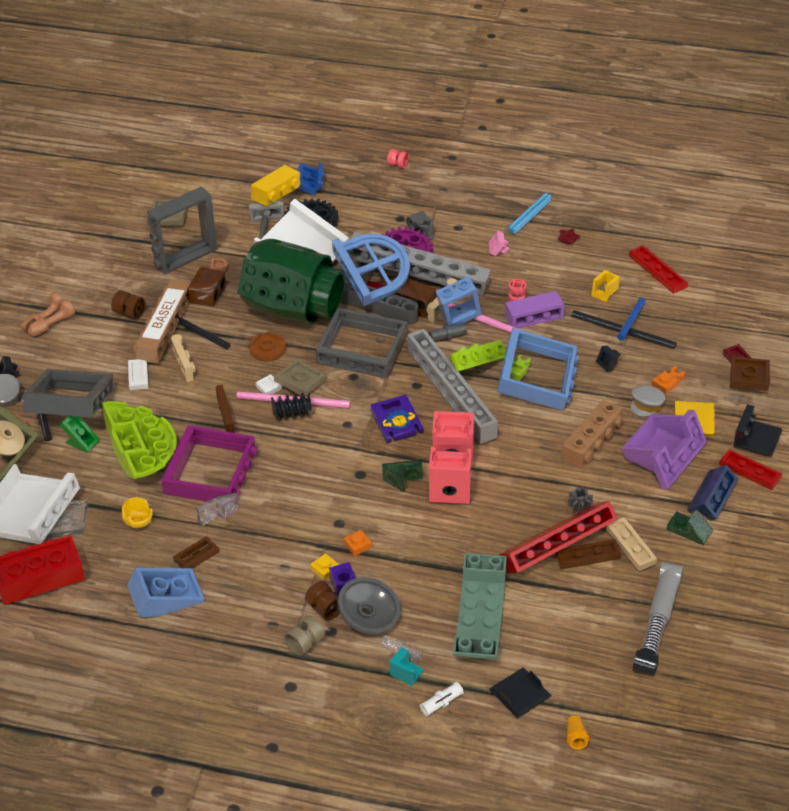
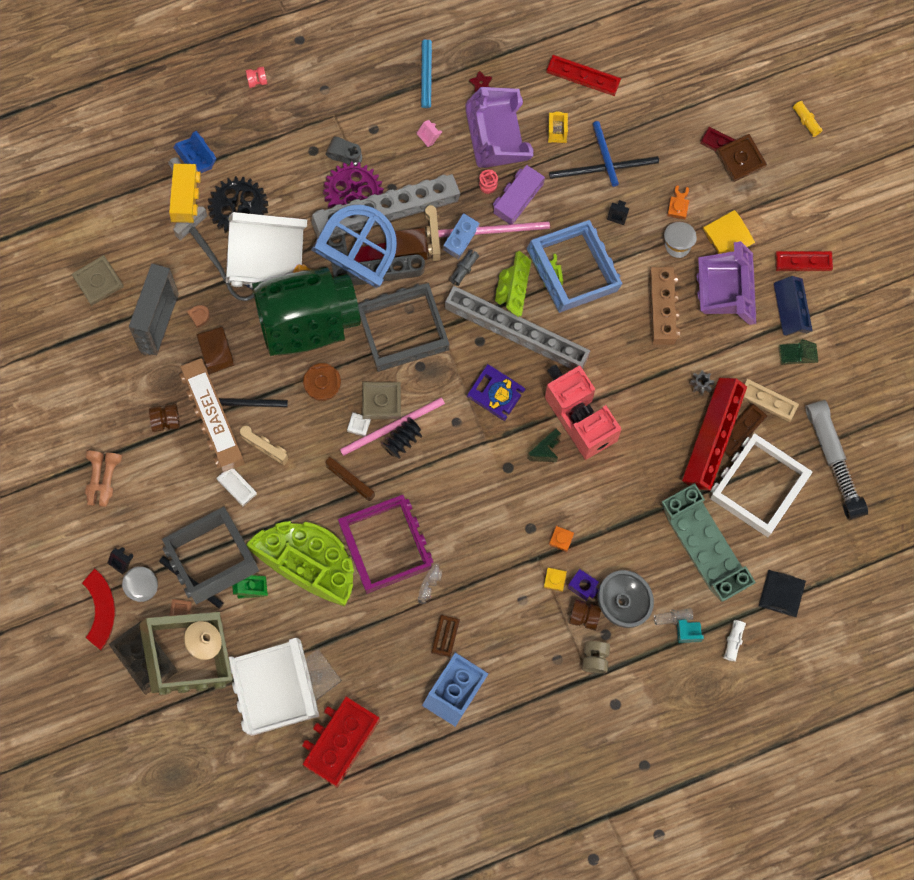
camera: 40 degrees left, 30 degrees up
yellow hair [122,497,152,529] -> none
light orange cone [567,716,589,750] -> none
black bracket [733,404,782,457] -> none
none -> medium lavender windscreen [466,87,533,168]
none -> white window [710,433,812,537]

